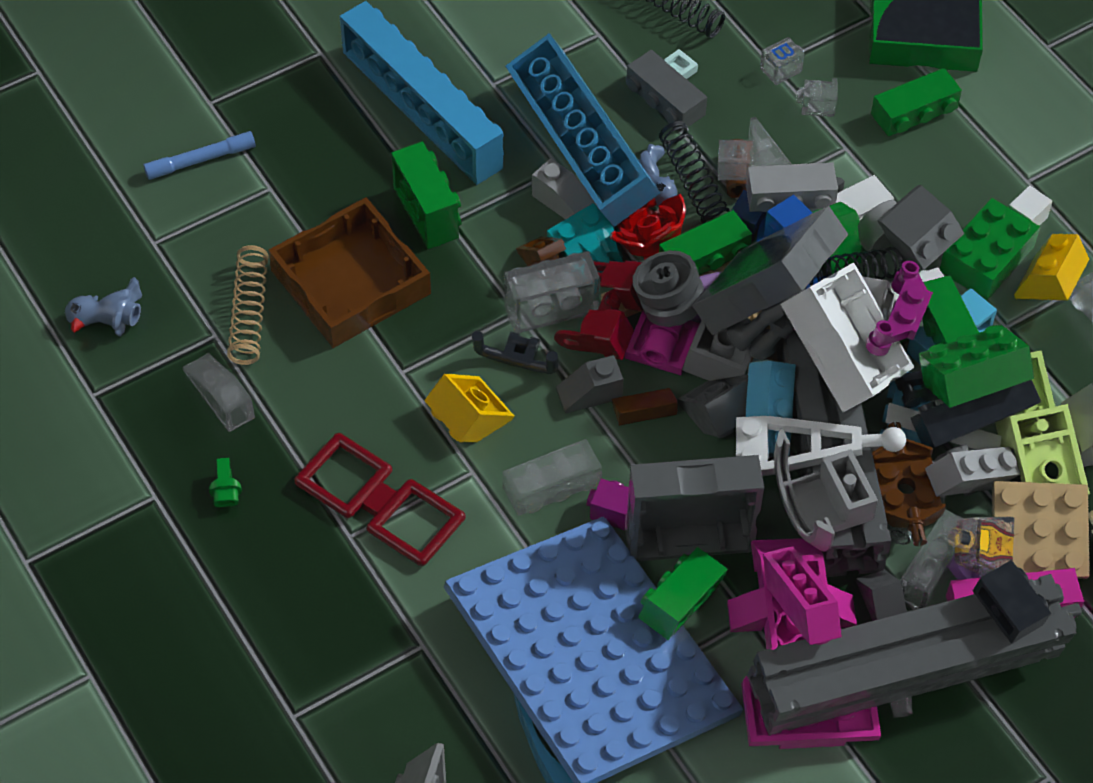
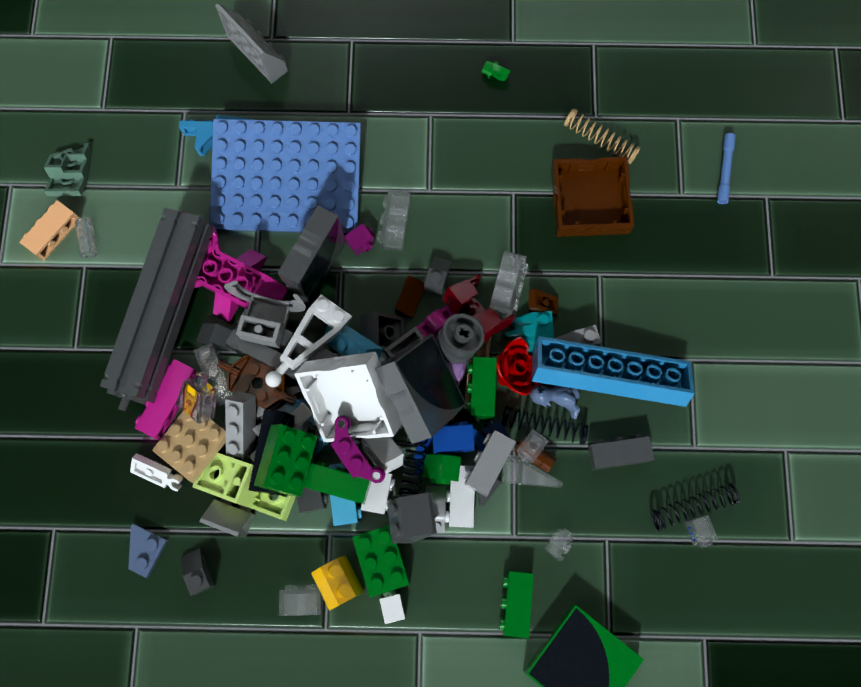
camera: 125 degrees right, 20 degrees up
sand blue animal [65,277,142,337] -> none
clear slope [183,353,255,432] -> none
dark red bar [294,433,466,566] -> none
dark azure brick [340,1,504,185] -> none
green brick [391,141,462,249] -> none
yellow slope [424,374,515,442] -> none
black piece [472,331,558,374] -> none
green brick [638,547,728,641] -> none
light aqua plate [664,49,698,79] -> none
clear brick [760,37,805,85] -> none
dark pink brick [763,546,842,645] -> none
black brick [972,560,1051,644] -> none

